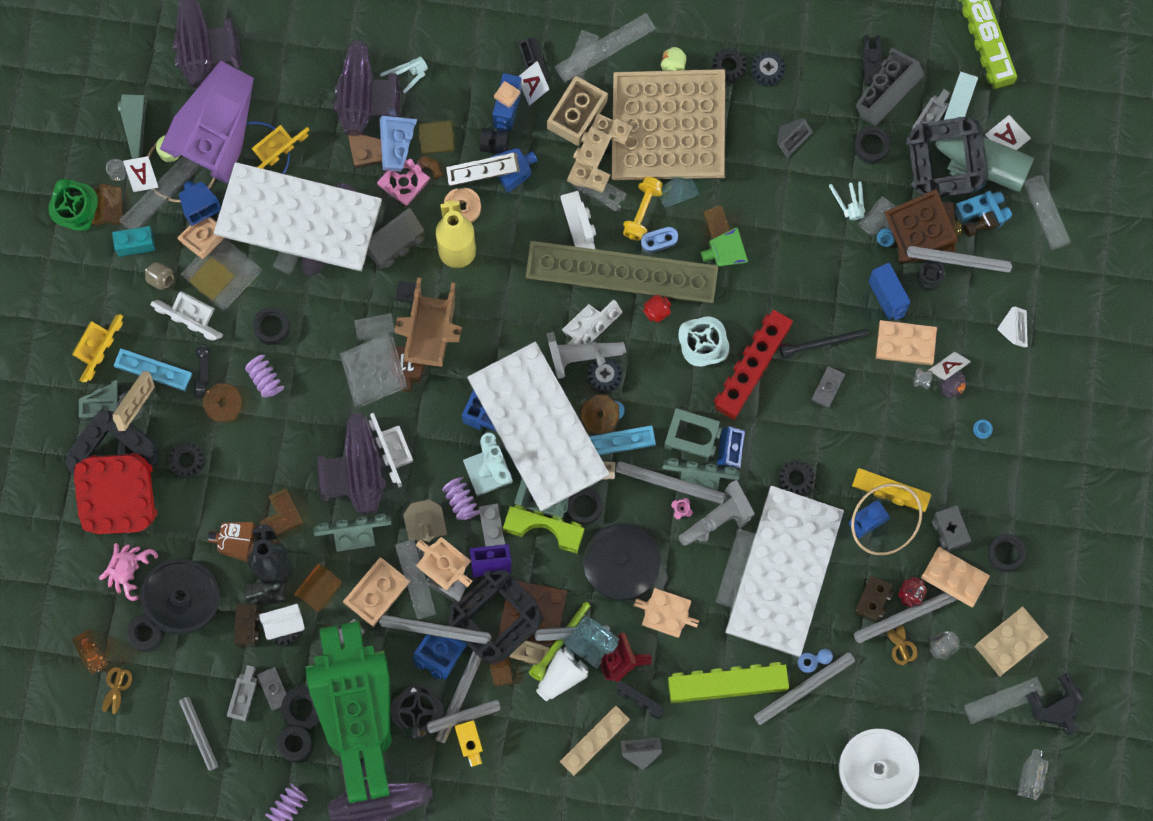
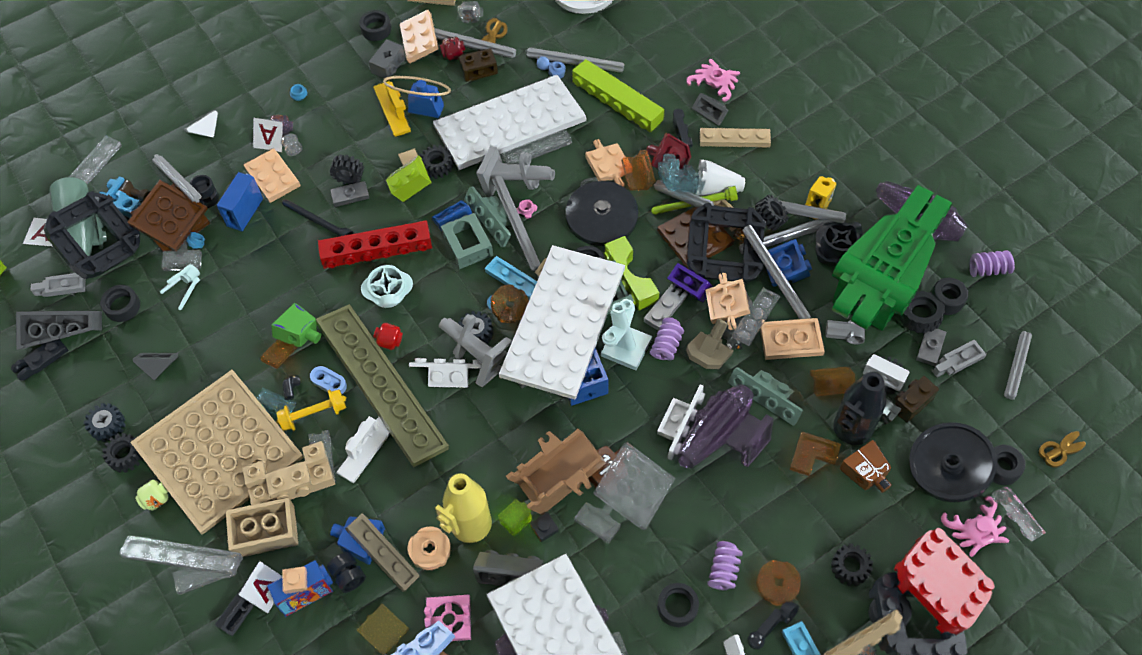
camera: 130 degrees left, 15 degrees down
clear orange slope [72,629,109,675] -> none
clear orange arm [417,156,443,179] -> none
light aqua slope [935,71,978,146] -> none
none -> black arm [282,375,301,400]
none -> black tyre [330,154,364,185]
none -> lime slope [386,155,431,202]
none -> tan tile [398,149,418,165]
none -> clear neon green brick [498,499,532,536]
none -> clear orange panel [621,150,655,190]
none -> bright pink animal [687,59,740,102]
none -> black tyre [755,195,789,231]
none -> clear plate [992,487,1046,542]

